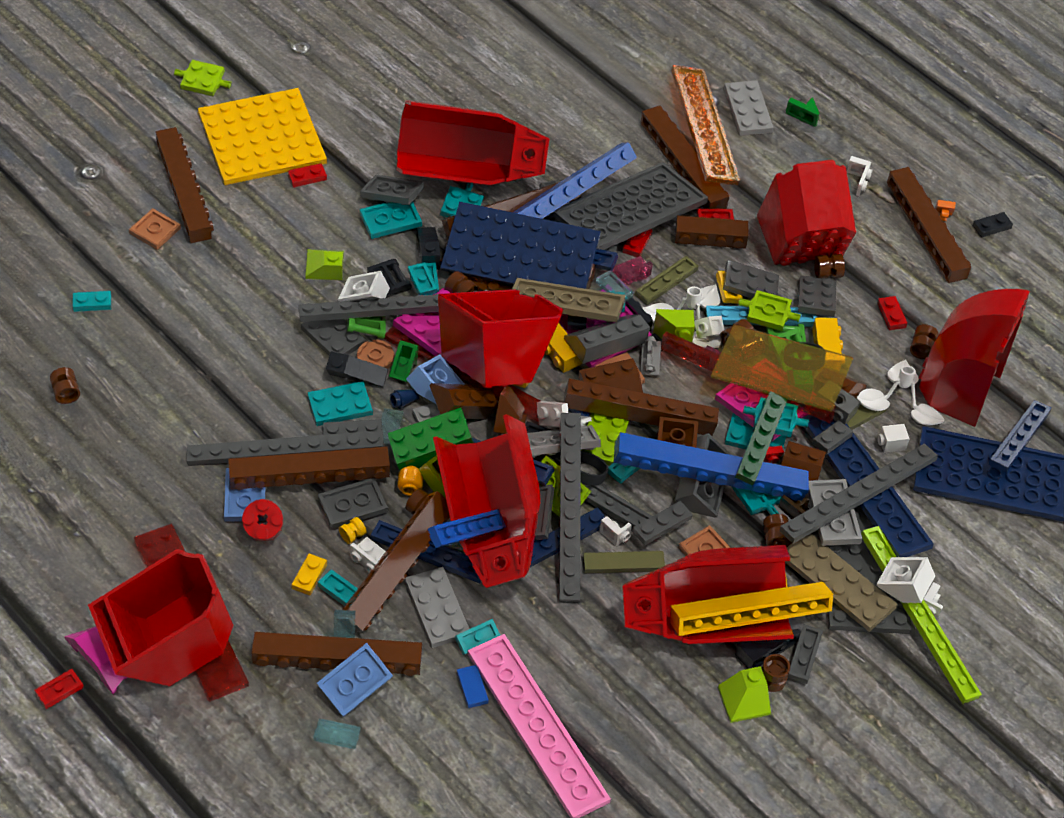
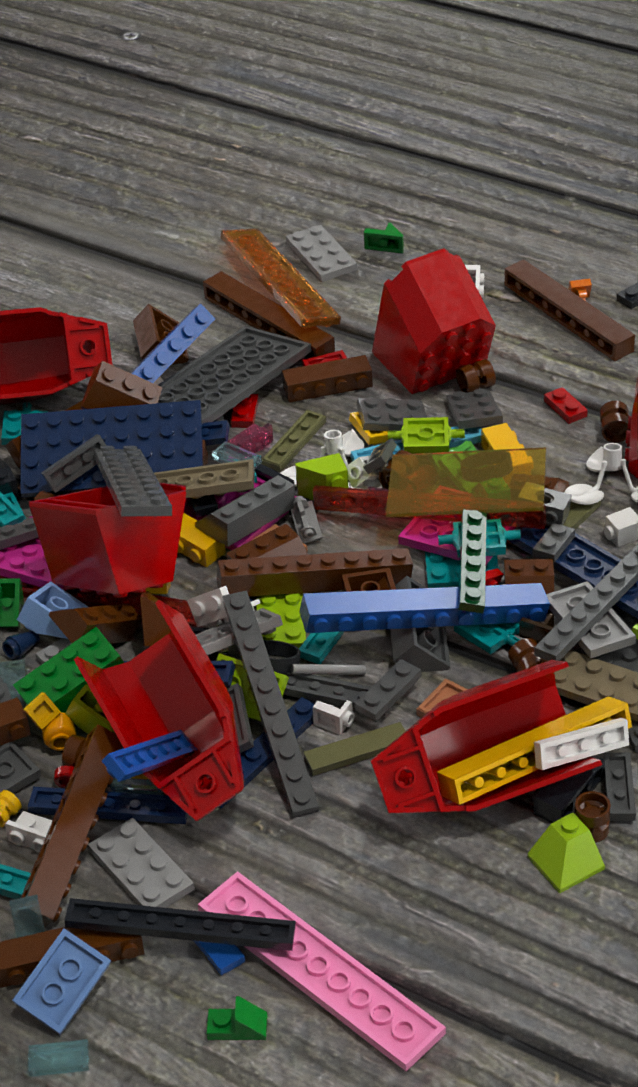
camera: 10 degrees left, 10 degrees down
teal plate [455,619,500,655] -> none
none -> yellow plate [23,692,61,729]
none -> dark grey plate [41,434,106,493]
none -> red tile [54,766,74,788]
none -> black plate [64,898,296,951]
none -> reddish brown slope [80,361,163,409]
none -> dark grey plate [94,446,172,516]
none -> reddish brown slope [133,304,189,365]
none -> green slope [207,996,268,1040]
none -> light grey bar [291,664,366,675]
none -> dark grey plate [363,438,397,474]
none -> white plate [534,718,629,770]

